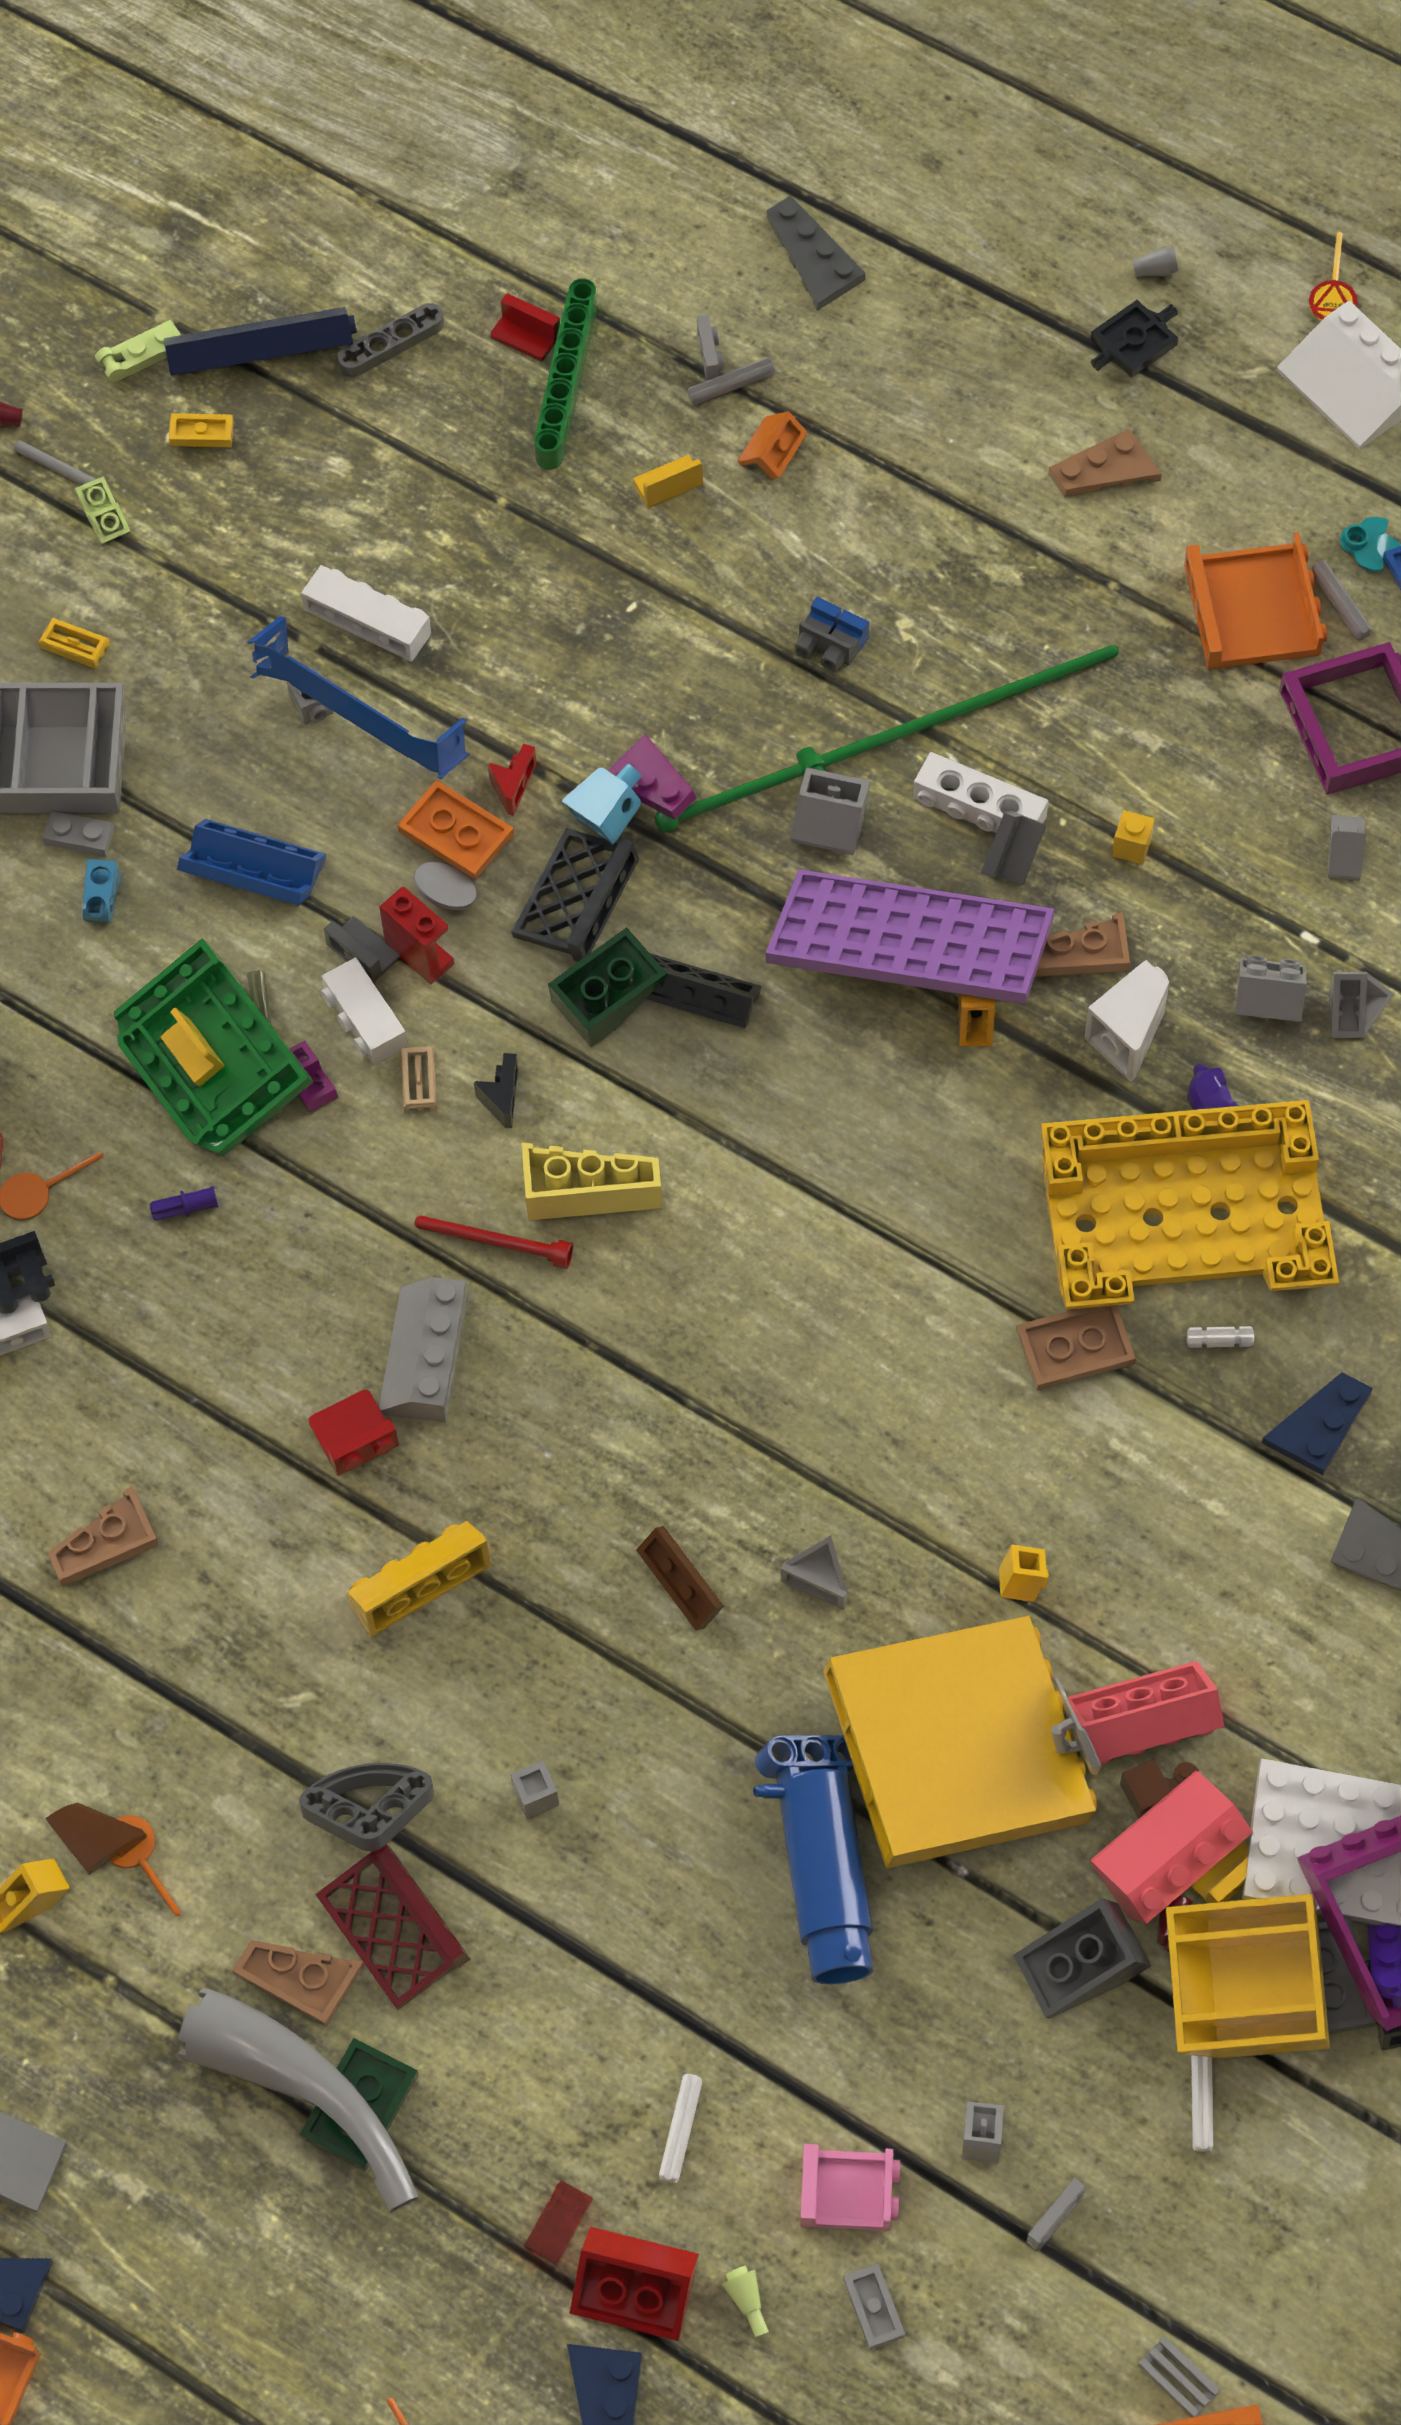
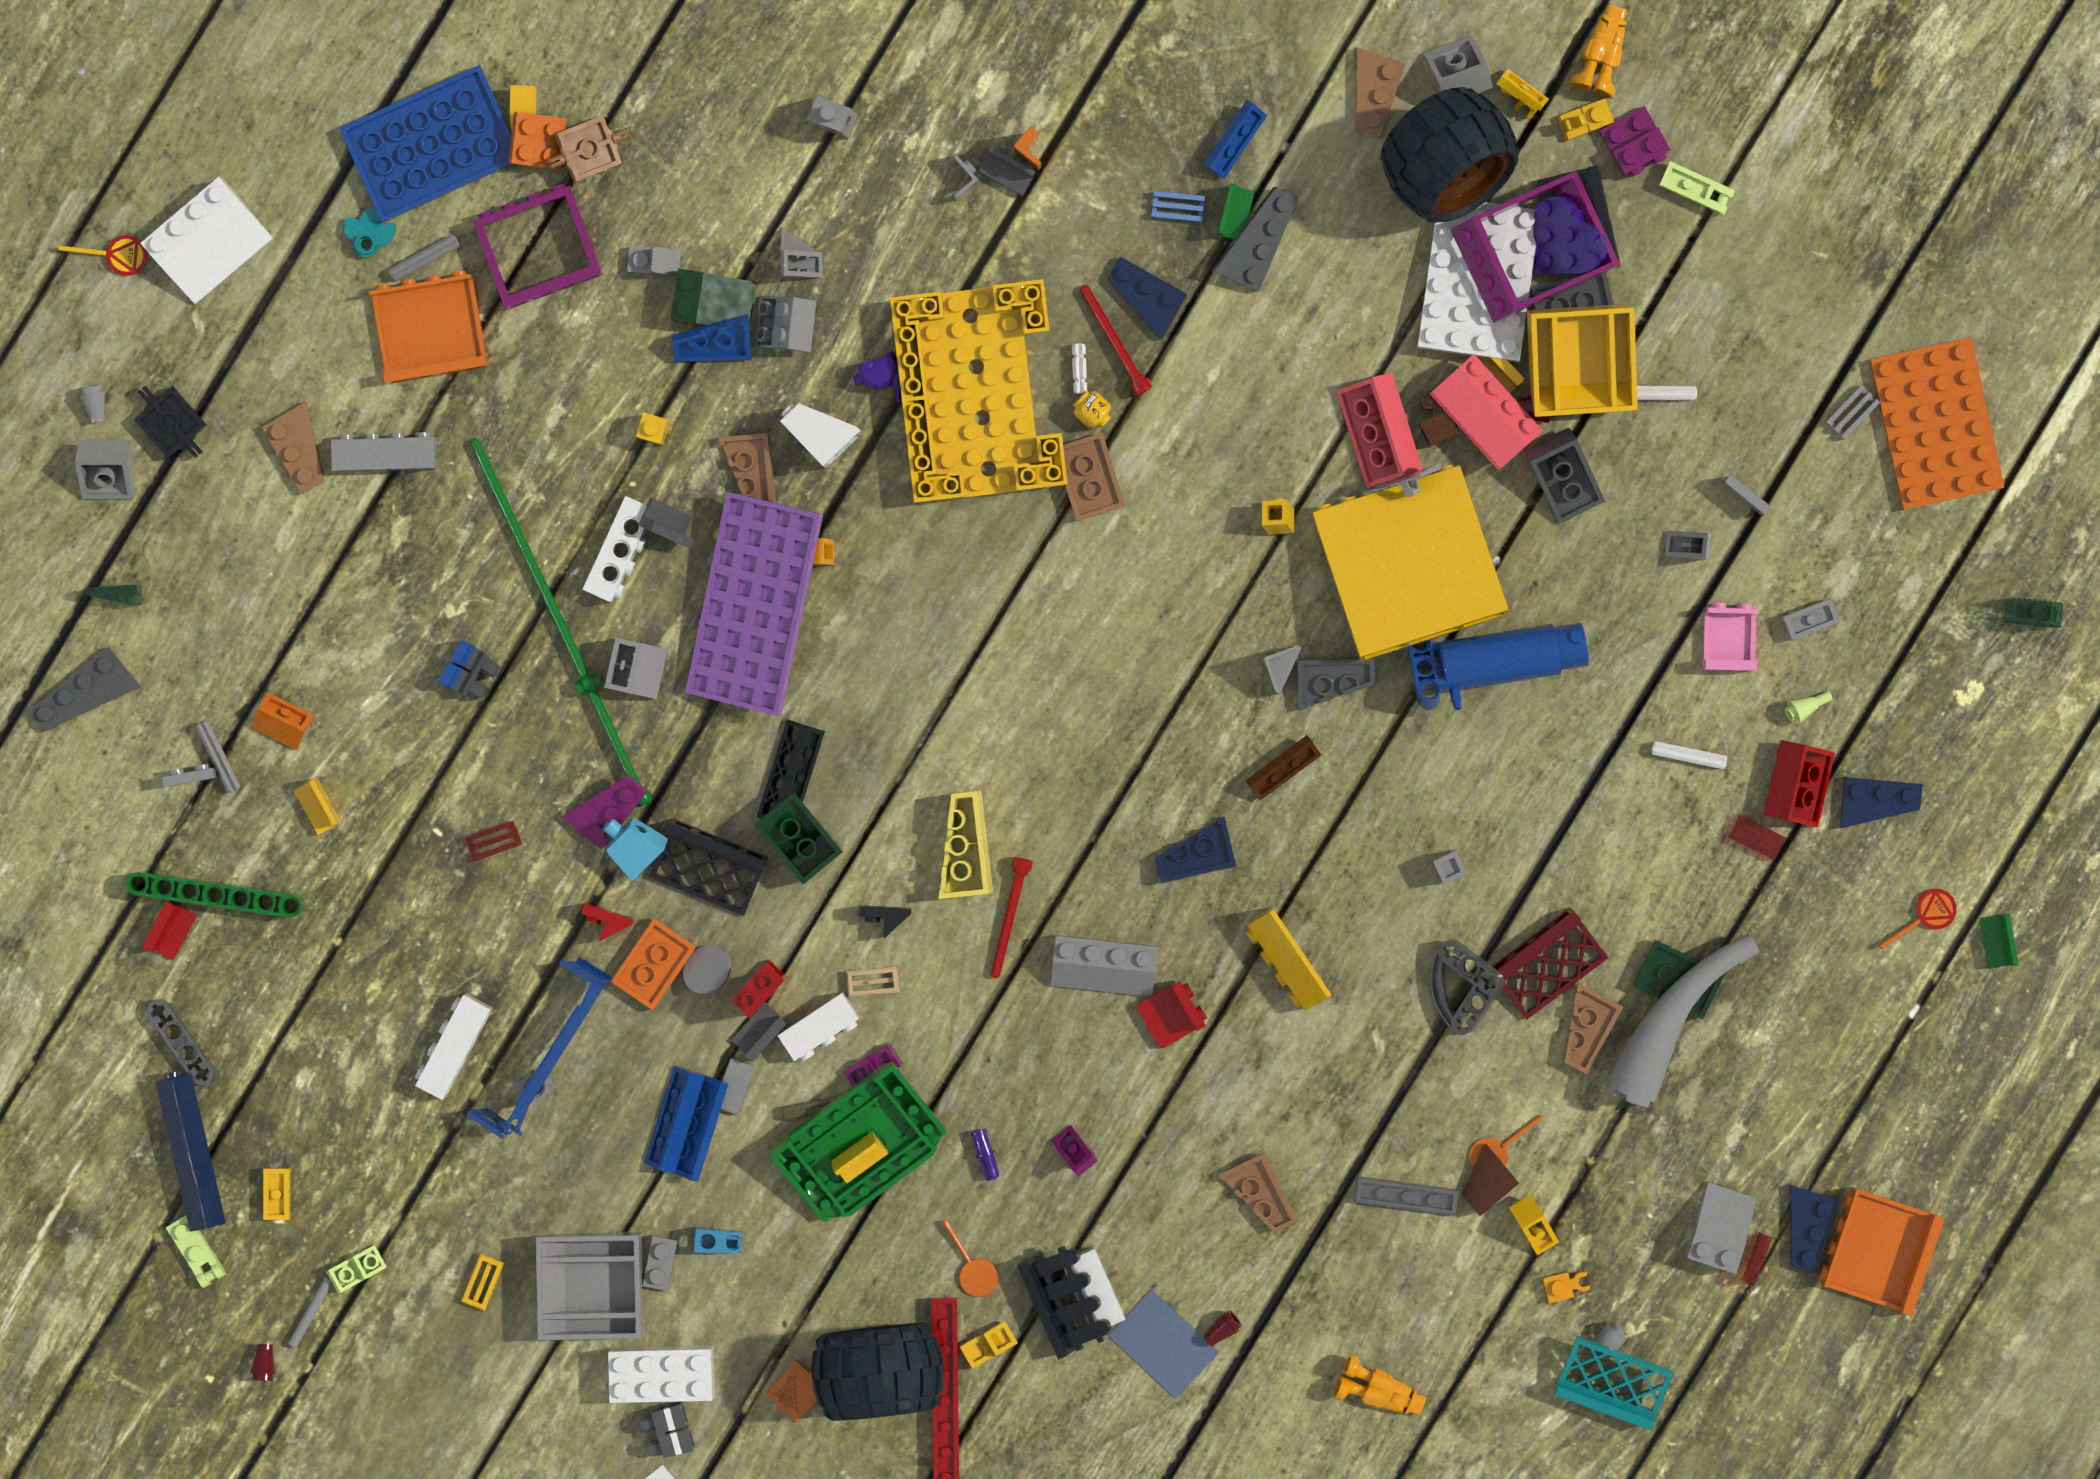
camera: 95 degrees left, 25 degrees up
none -> light grey slope [75,440,134,499]
none -> clear green slope [85,584,143,605]
none -> light grey brick [331,432,438,472]
none -> clear red tile [465,821,523,862]
none -> dark green slope [670,269,757,329]
none -> blue wing [672,314,751,362]
none -> light grey tile [721,1057,755,1115]
none -> magenta slope [1051,1125,1098,1177]
none -> yellow head [1073,391,1111,429]
none -> red piece [1080,285,1153,397]
none -> dark blue wing [1155,816,1236,884]
none -> dark grey wing [1297,658,1375,711]
none -> flat silver tile [1354,1176,1459,1216]

